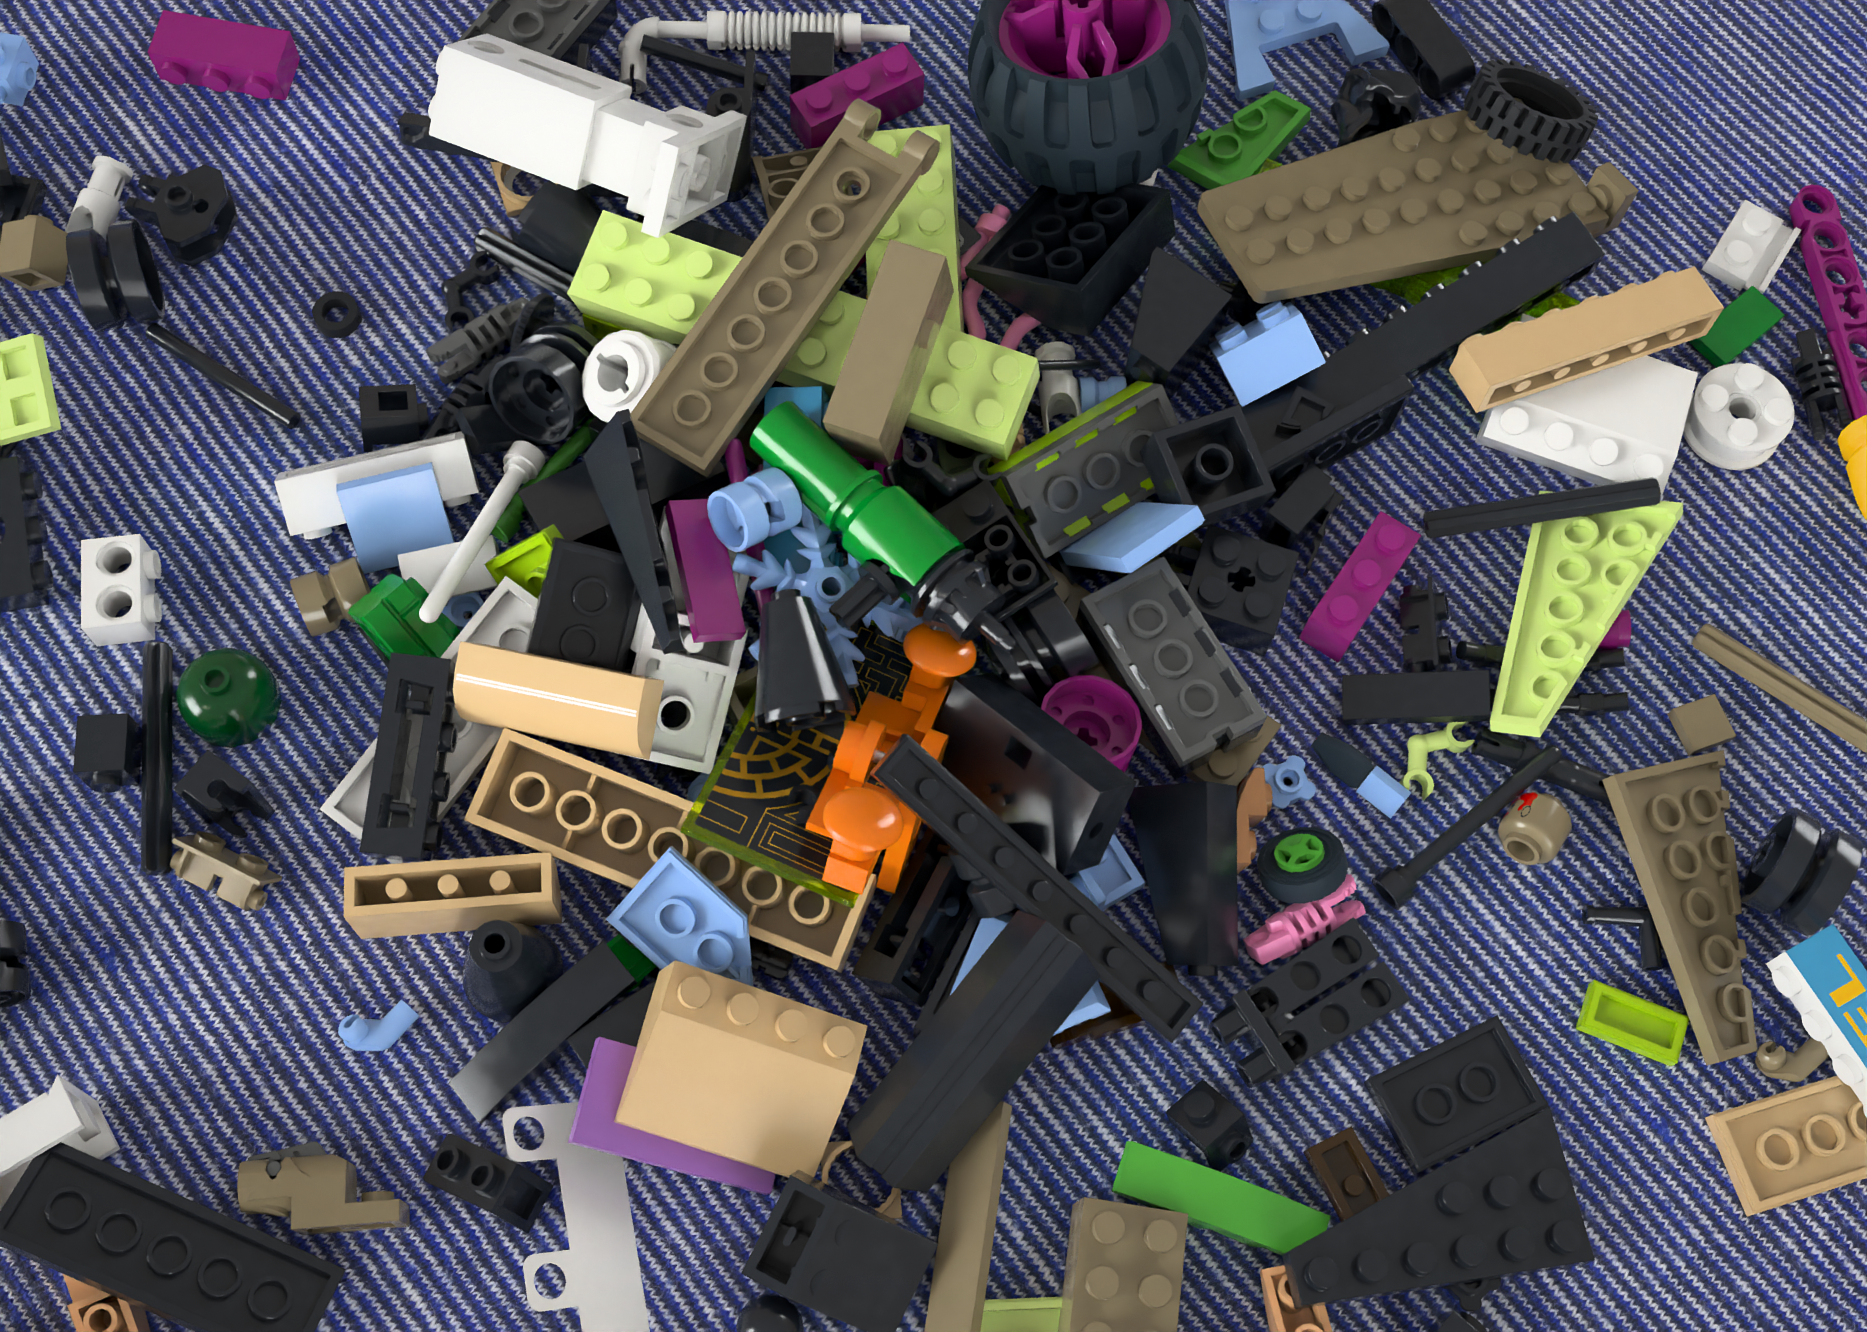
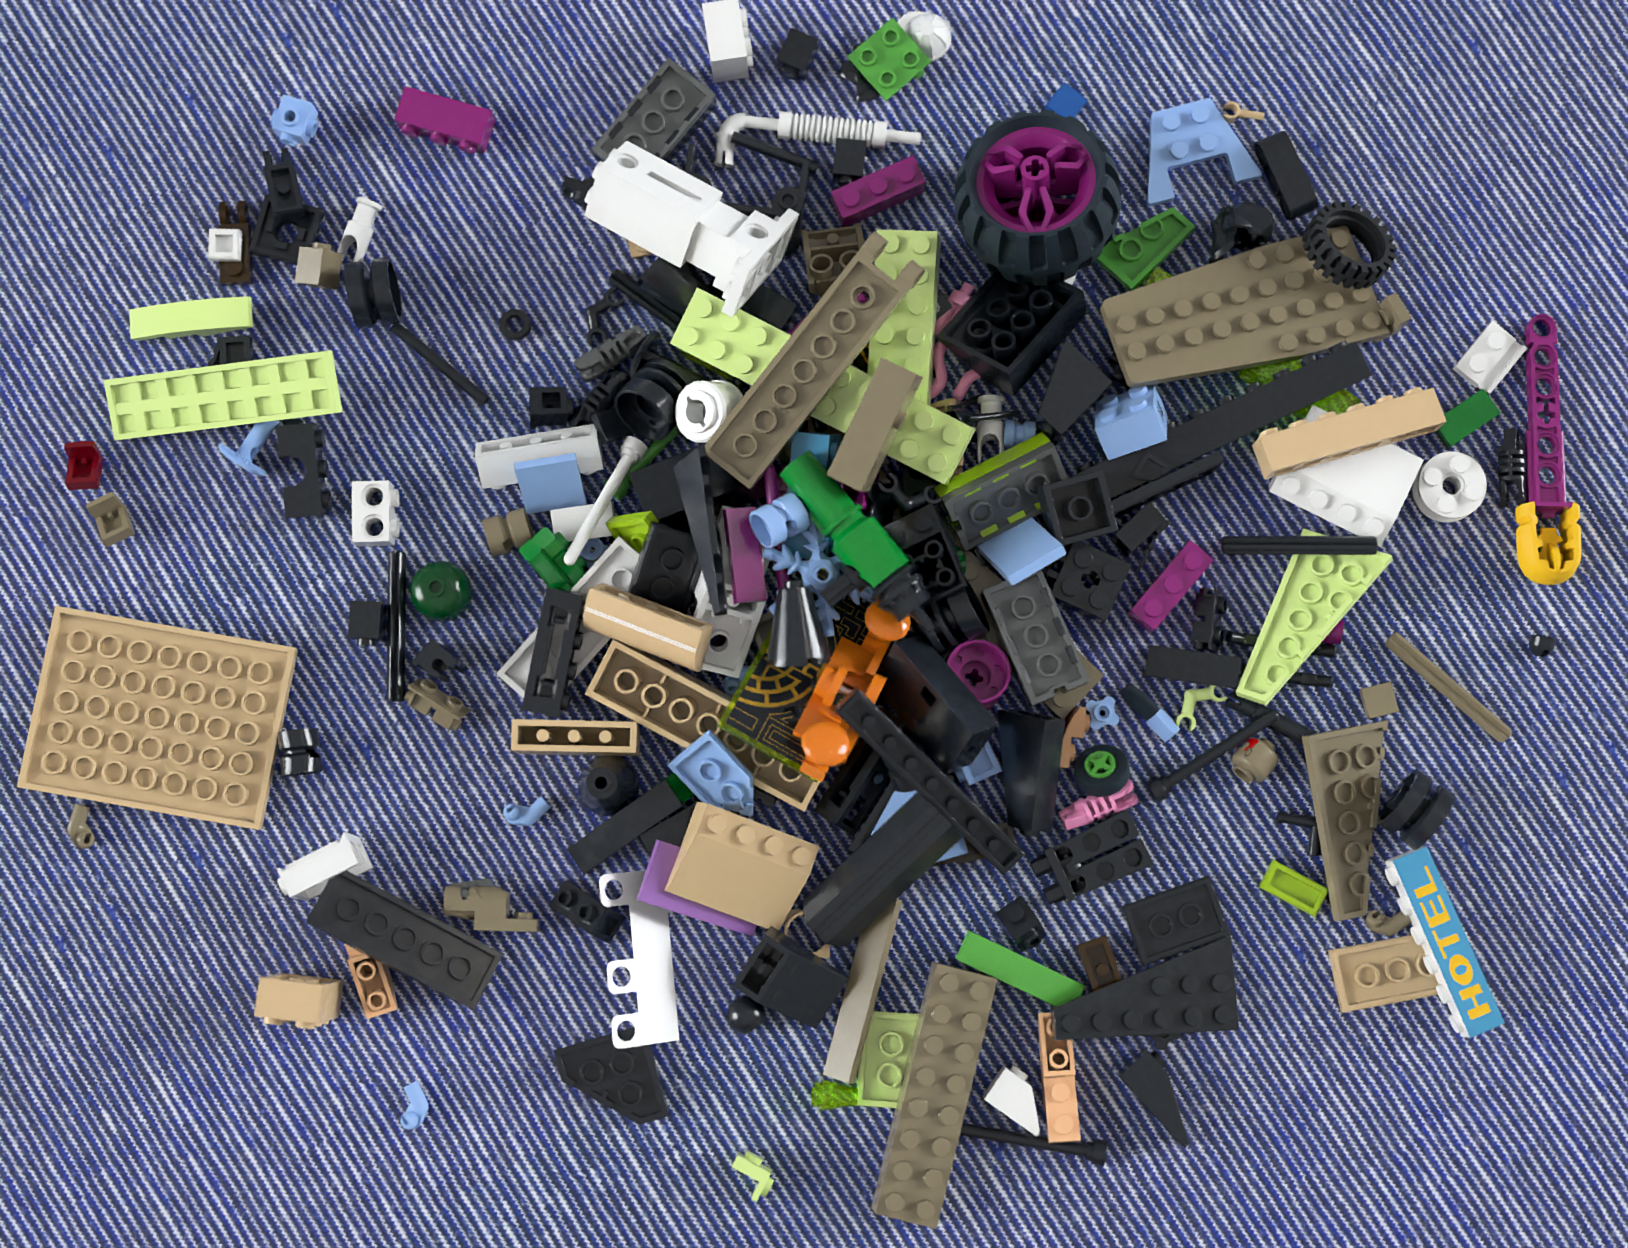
camera: 15 degrees right, 15 degrees up
black hinge [124,165,238,267] -> none

